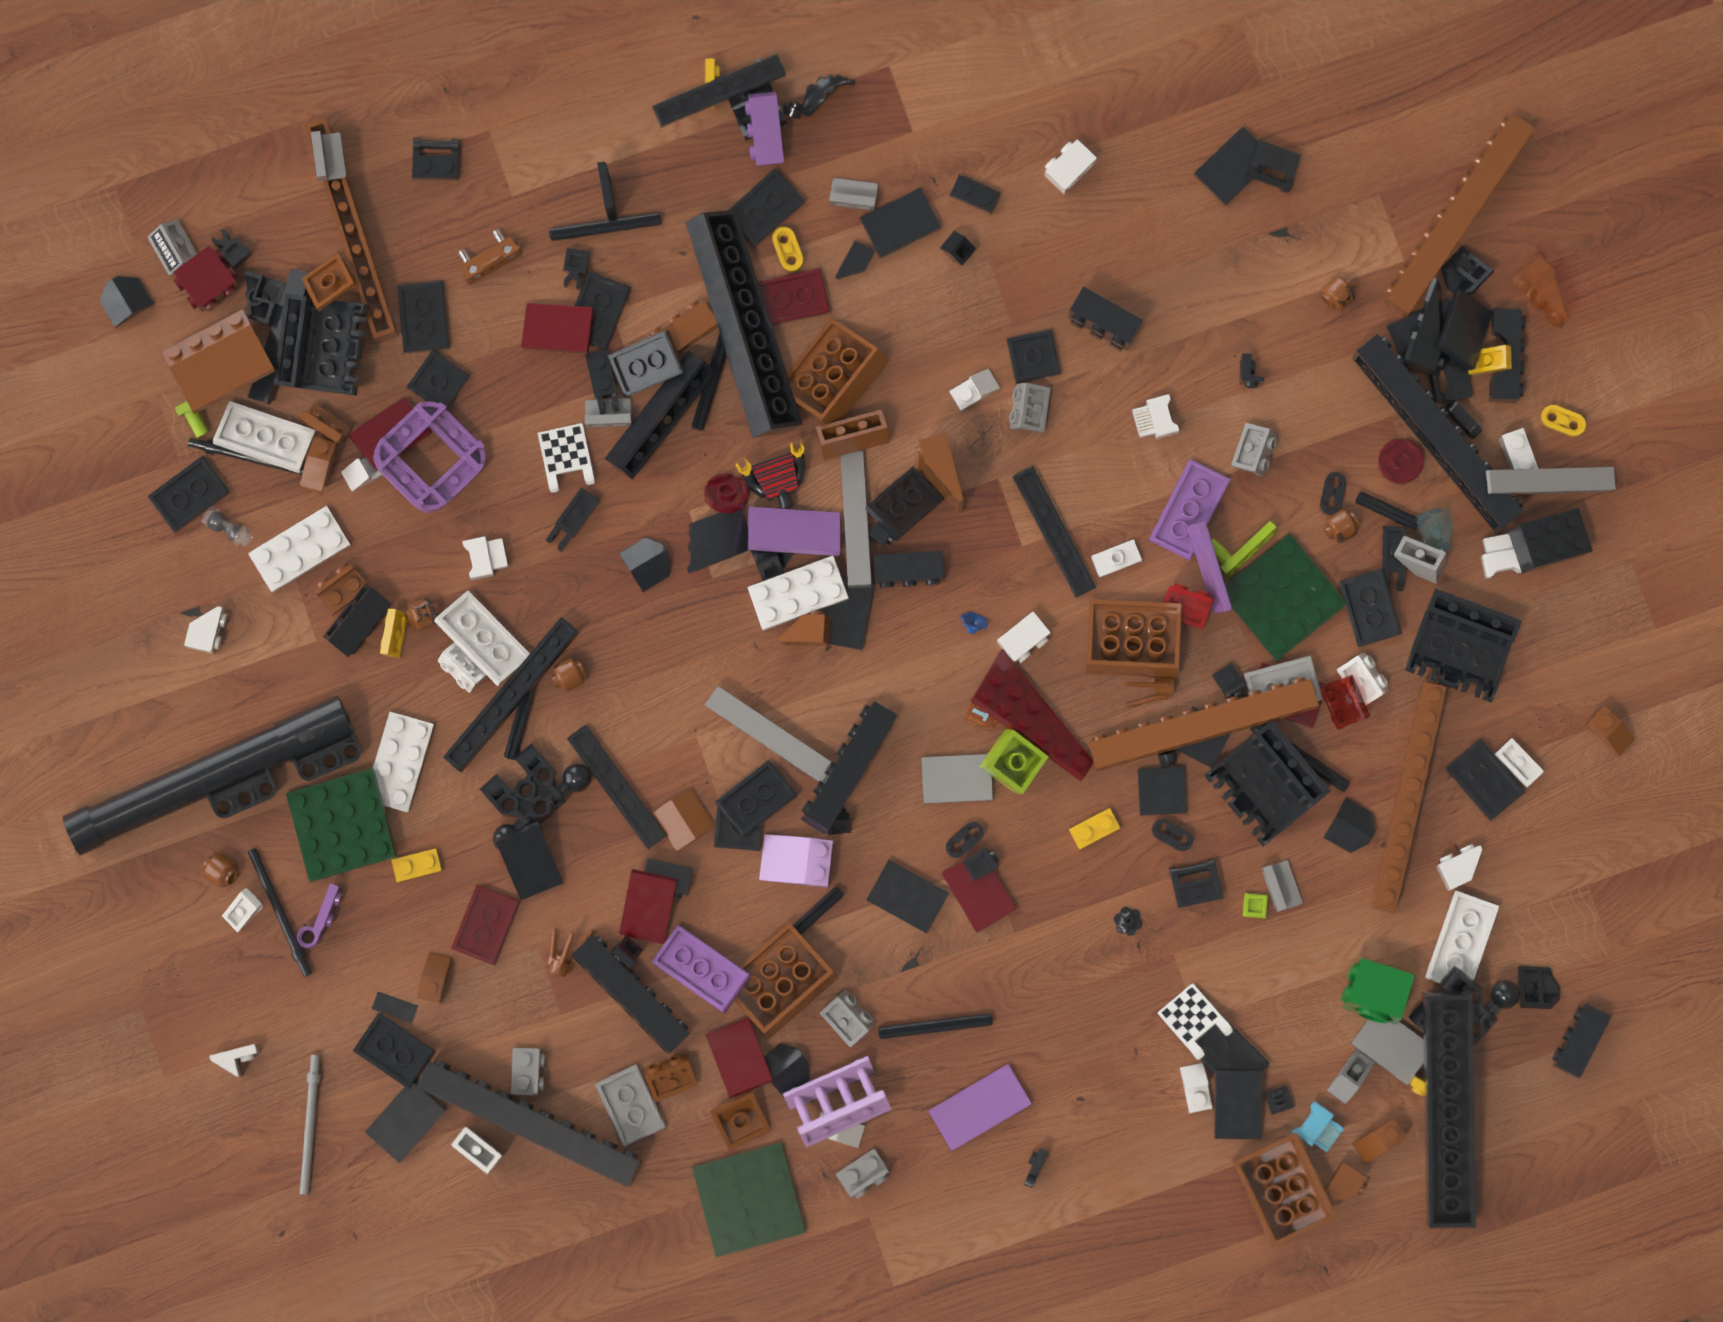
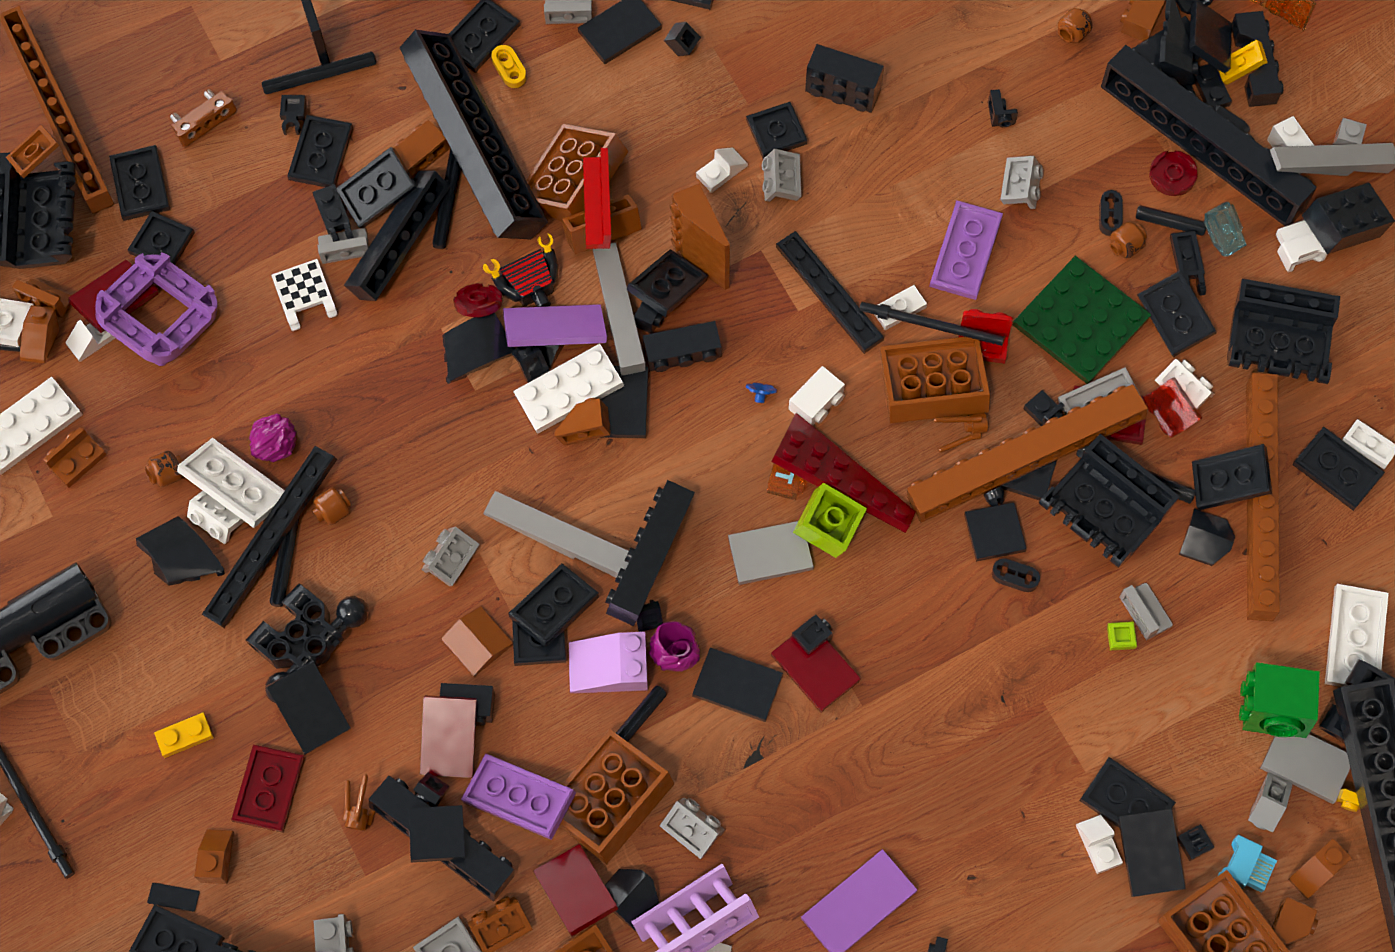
camera: 10 degrees left, 15 degrees down
dark green plate [286,768,398,882] -> none
medium lavender plate [297,883,343,948] -> none
light grey panel [311,131,346,182] -> none
black brick [322,583,392,657] -> none
white plate [373,712,434,813] -> none
yellow plate [380,608,407,658] -> none
black plate [412,138,459,180] -> none
white piece [463,536,509,581] -> none
dark red tile [521,303,594,354] -> none
black hinge [546,487,600,552] -> none
black tile [567,725,667,850] -> none
black slope [619,537,670,592] -> none
dark red tile [758,268,830,326] -> none
black tile [835,241,875,280] -> none
black axle [878,1013,993,1039] -> none
black beam [946,822,984,858] -> none
yellow plate [1069,808,1120,850] -> none
black plant [1114,907,1142,936] -> none
white piece [1132,394,1179,440] -> none
white flag [1158,983,1233,1060] -> none
black plate [1169,858,1223,908] -> none
medium lavender tile [1187,521,1232,613] -> none
lime piece [1211,521,1277,579] -> none
light grey slope [1394,536,1446,584] -> none
white slope [1436,844,1482,891] -> none
yellow plate [1540,405,1586,437] -> none
none -> black slope [136,516,225,586]
none -> magenta hair [249,413,297,462]
none -> black tile [409,805,465,863]
none -> light grey bracket [421,527,480,586]
none -> red fence [583,148,611,249]
none -> magenta hair [648,621,700,671]
none -> black bar [859,301,1005,346]
none -> black tile [1192,444,1272,510]
none -> light grey brick [1333,118,1367,145]

